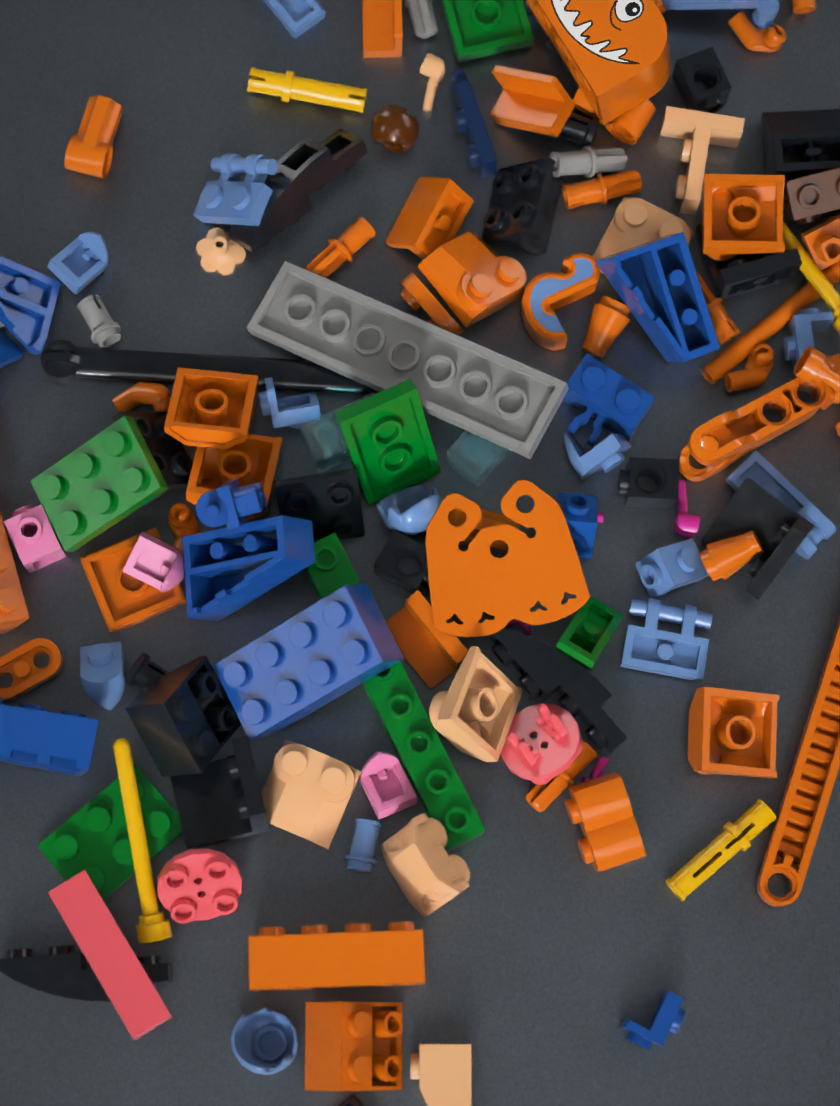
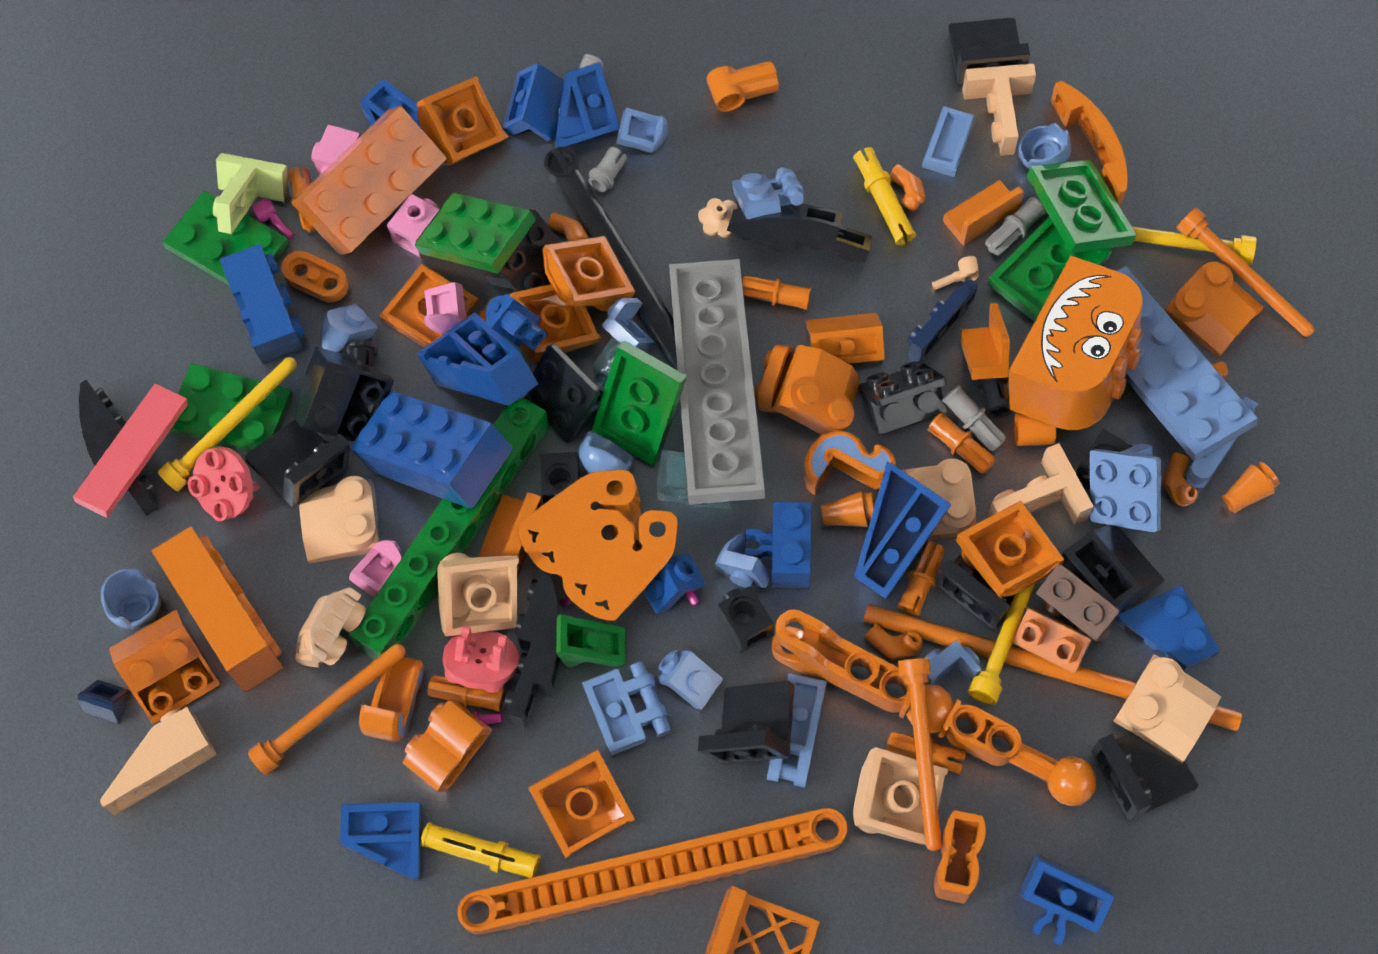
camera: 65 degrees right, 10 degrees down
medium blue pin [344,818,382,874] -> none
reddish brown piece [370,105,420,153] -> none
blue bracket [620,991,686,1050] -> none
dark pink hand [674,480,700,538] -> none
orange cone [699,530,764,581] -> none
none -> orange piece [248,644,405,775]
none -> blue wing [340,802,422,881]
none -> orange animal [359,657,425,743]
none -> orange arm [889,164,926,211]
none -> medium blue bracket [1090,444,1161,532]

